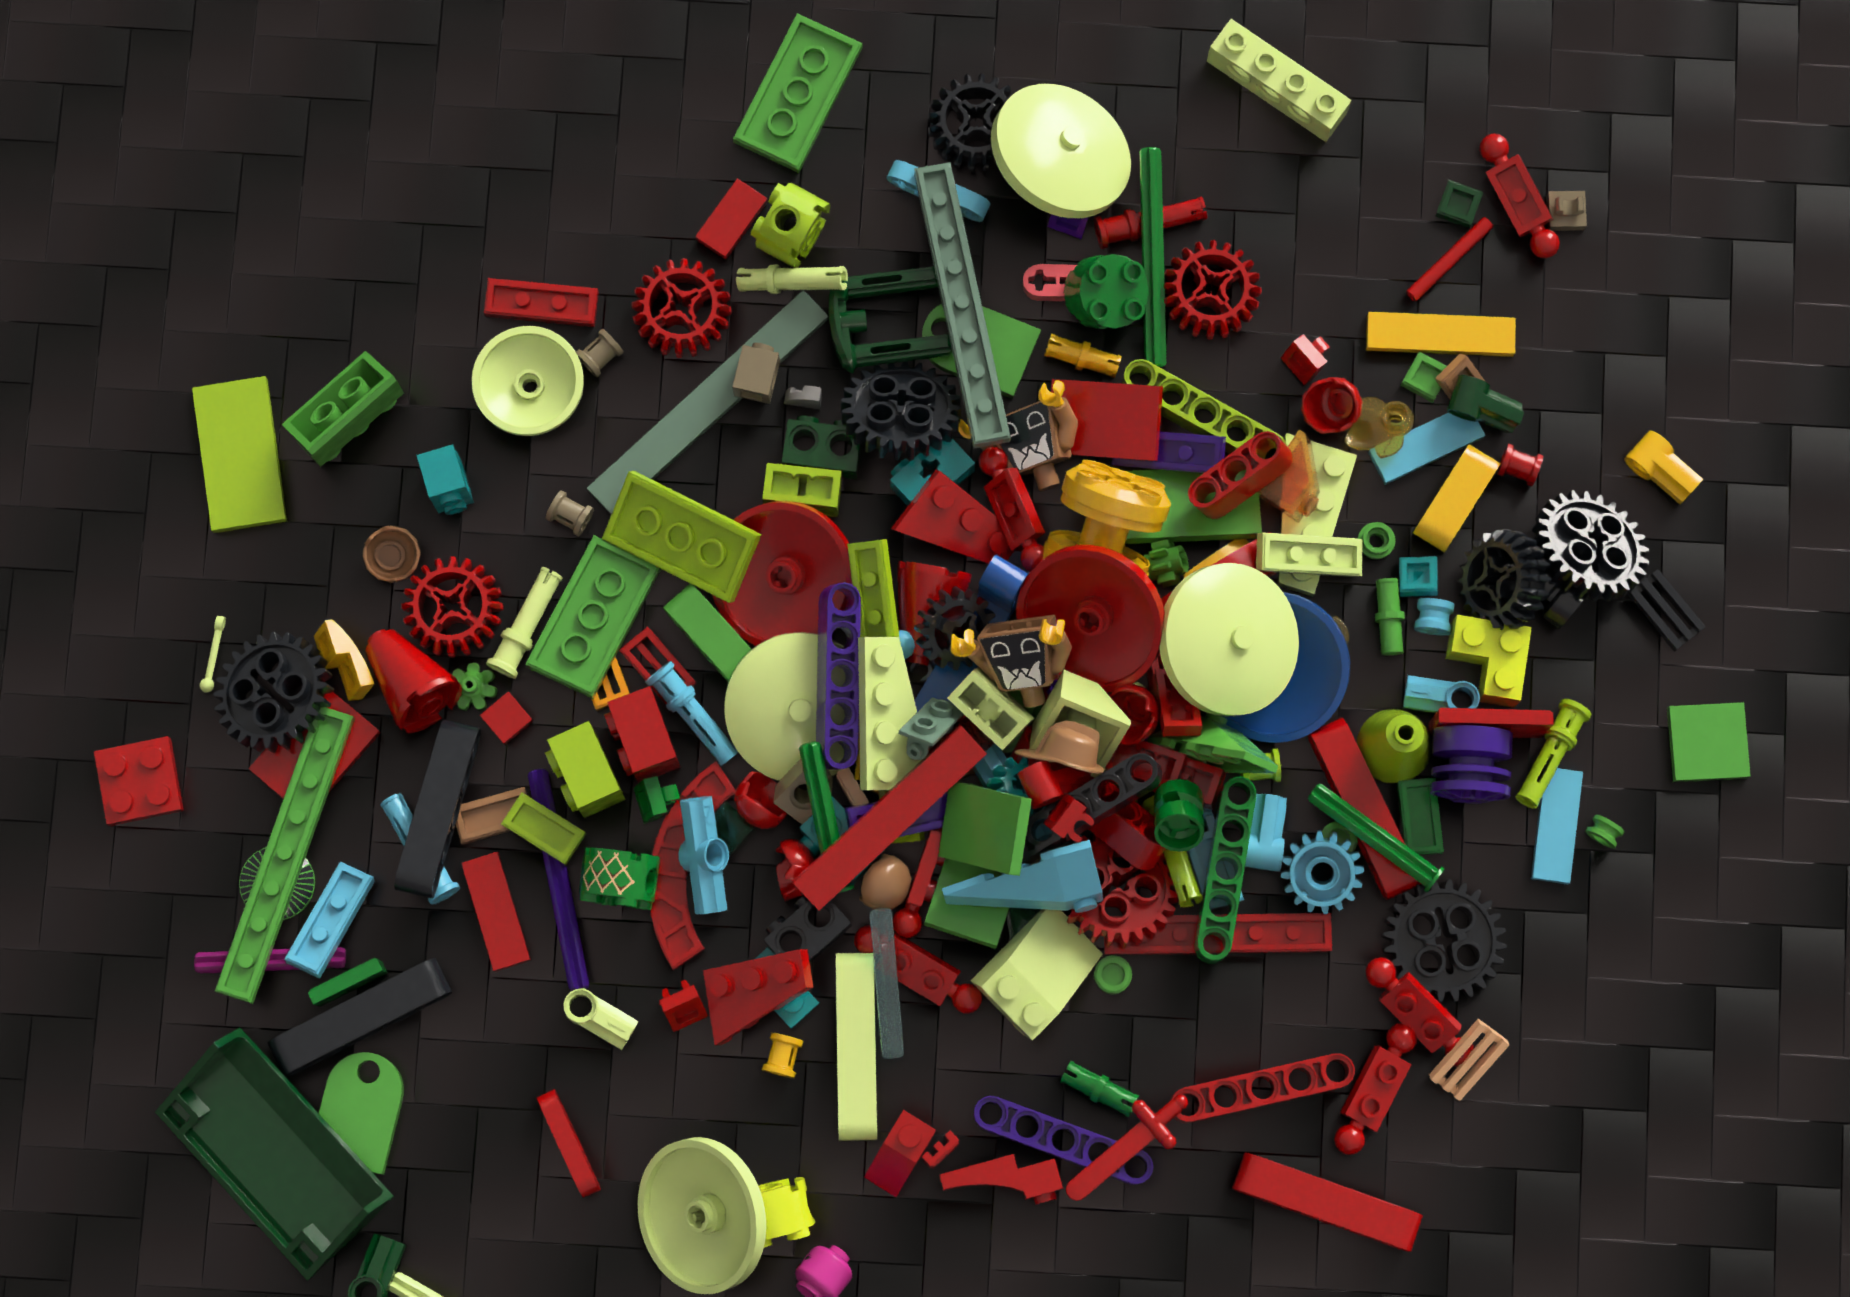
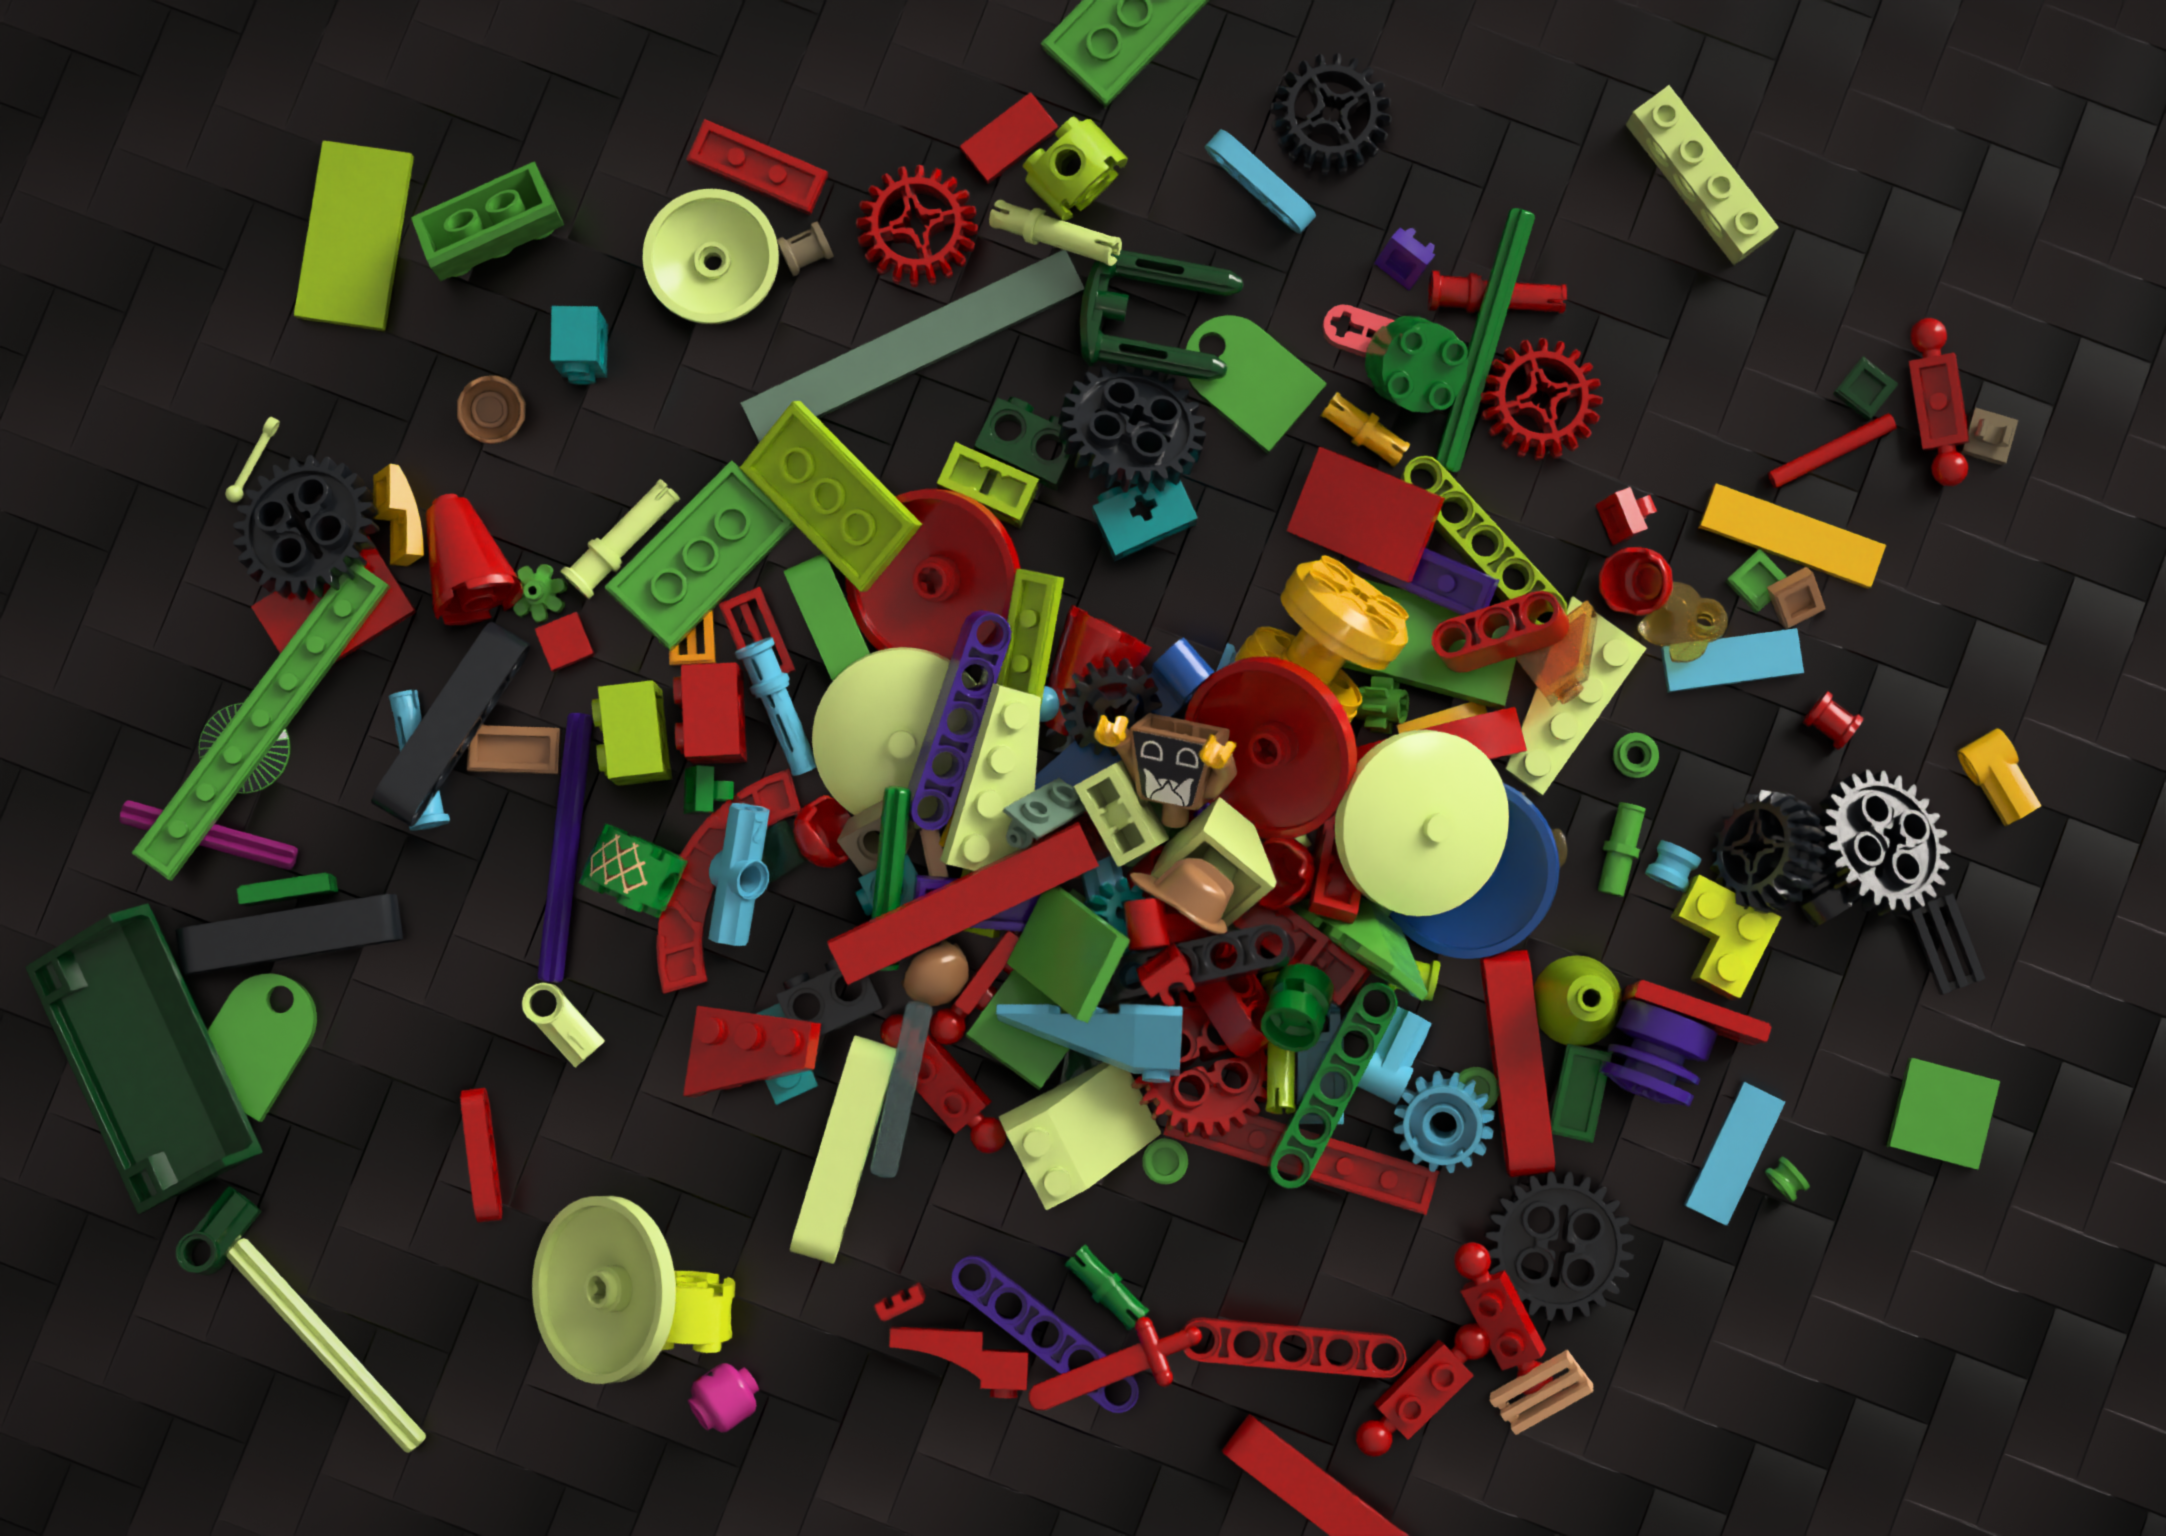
camera: 15 degrees right, 5 degrees up
red plate [94,736,184,826] -> none
medium azure tile [285,862,375,979] -> none
red gear [401,556,504,658] -> none
red tile [461,852,531,972] -> none
lime tile [501,792,586,865] -> none
dark tan bush [545,490,594,537] -> none
red tile [659,980,708,1032] -> none
dark tan brick [732,343,780,404] -> none
yellow bush [761,1033,803,1079] -> none
red hair [776,839,815,901] -> none
light grey tile [784,386,822,410] -> none
red slope [864,1110,936,1197] -> none
red wing [891,470,1014,564] -> none
sand green tile [914,162,1011,449] -> none
torso [959,380,1078,491] -> none
red plate [979,447,1045,572] -> none
yellowish green dish [991,84,1131,218] -> none
yellowish green tile [1256,533,1363,577] -> none
green axle [1308,784,1445,893] -> none
teal tile [1399,556,1438,597] -> none
medium azure piece [1403,675,1480,713] -> none
yellow beam [1413,444,1501,553] -> none
dark green piece [1447,375,1524,433] -> none
lime pin [1515,699,1592,809] -> none

